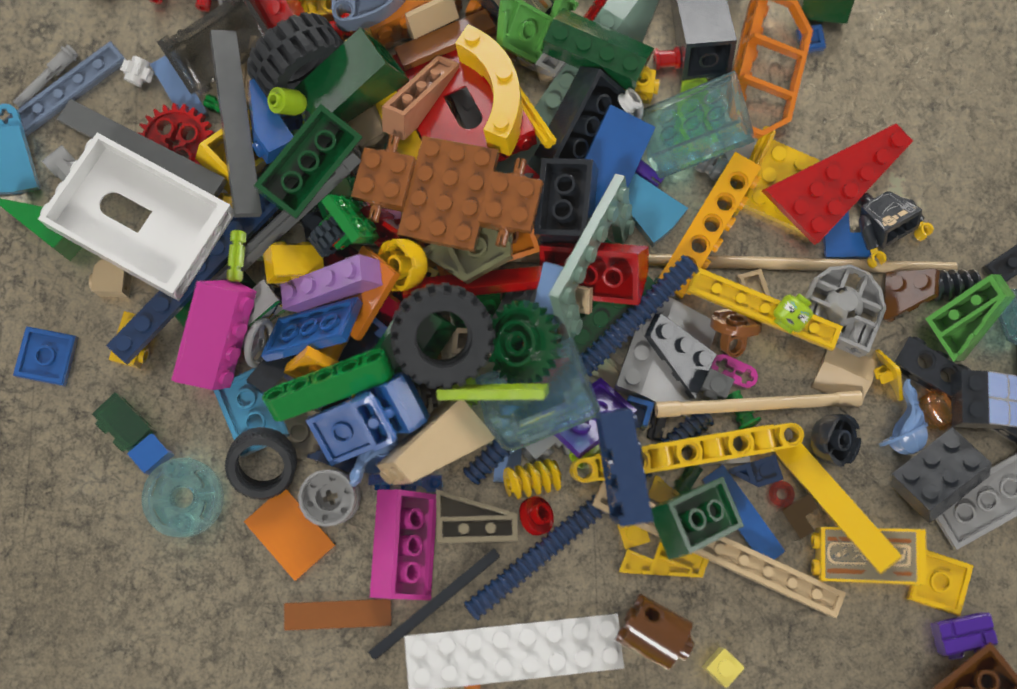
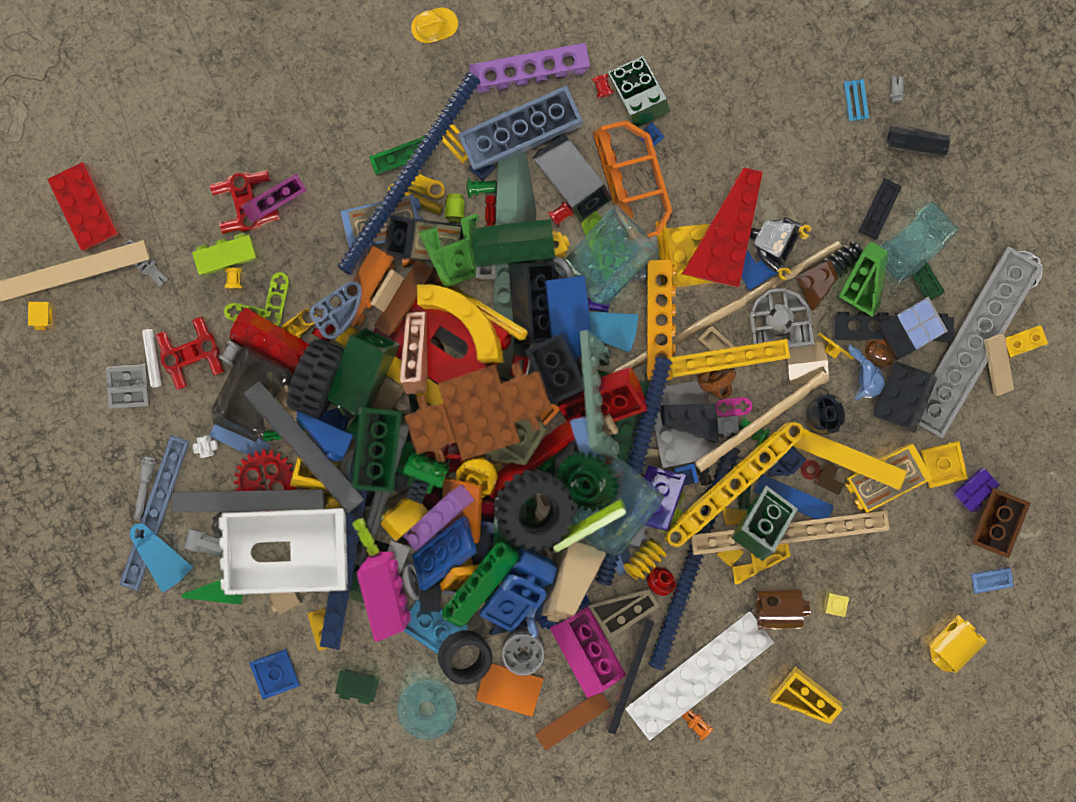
camera: 30 degrees left, 10 degrees up
blue panel [127,434,174,475] -> none
lime brick [267,87,307,116] -> none
dark blue wedge [595,408,653,527] -> none
white bush [618,88,642,114] -> none
lime head [773,294,813,334] -> none

